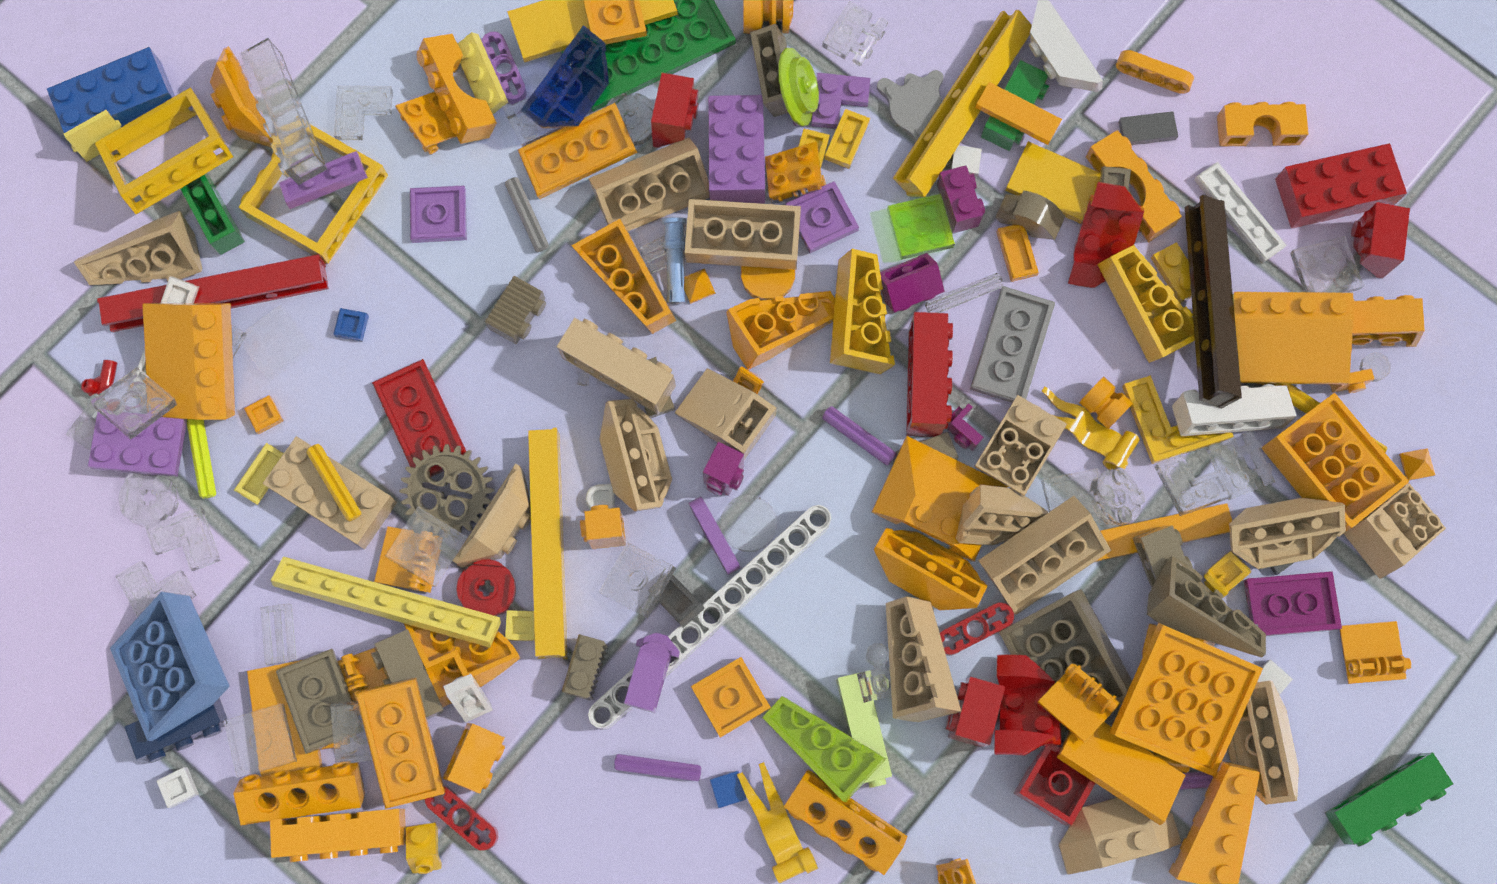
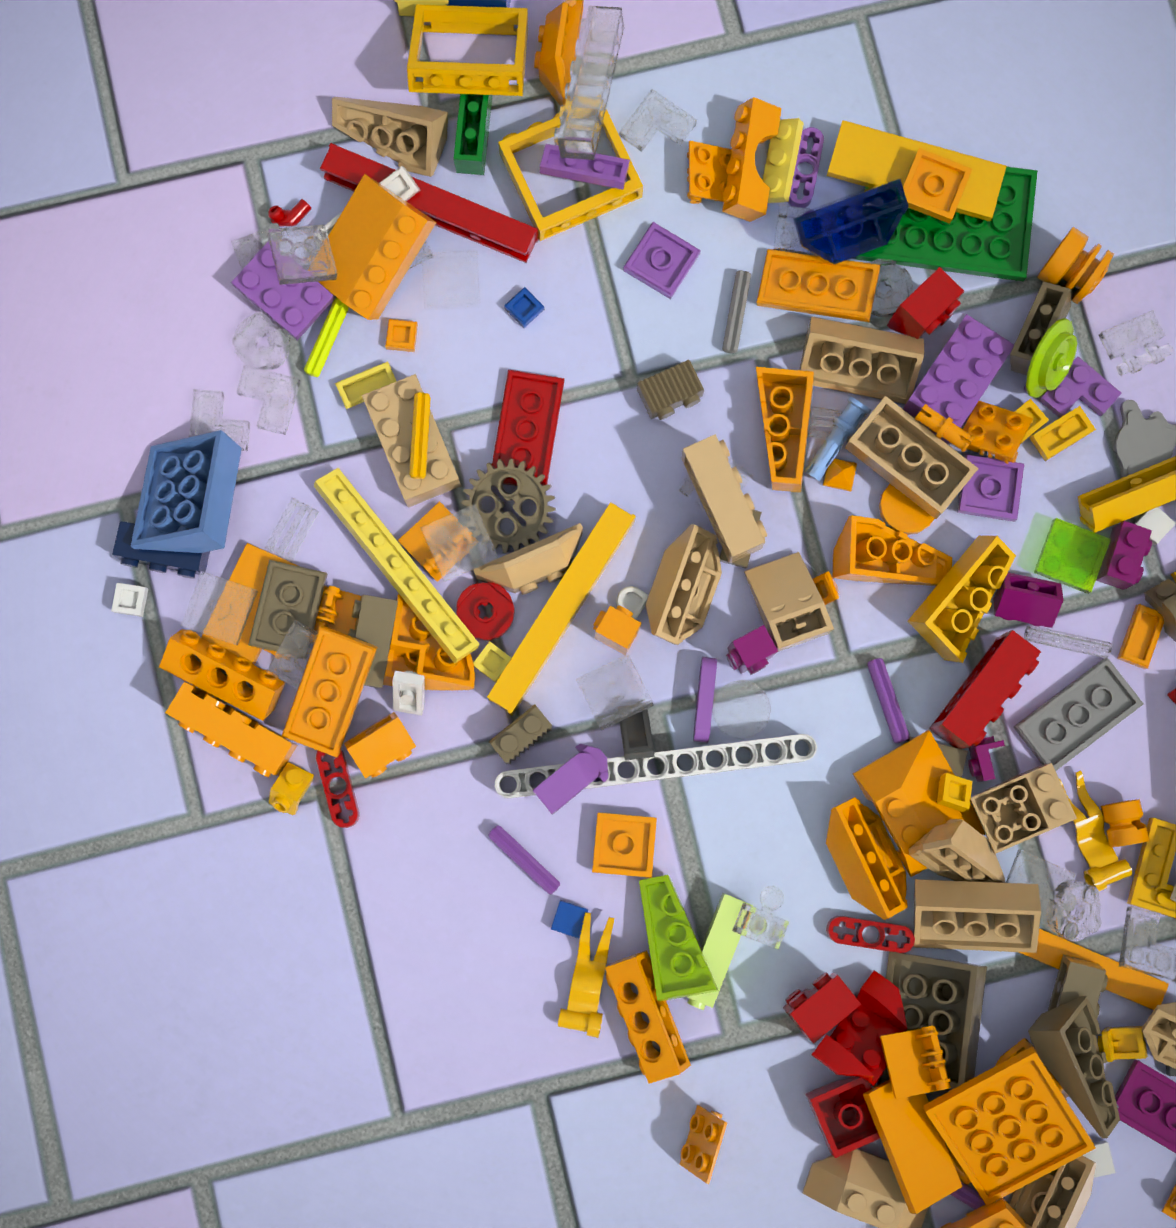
camera: 35 degrees right, 5 degrees up
tan wedge [886,596,961,722] -> none
none -> light orange pin [915,404,975,452]
none -> yellow plate [937,773,973,812]

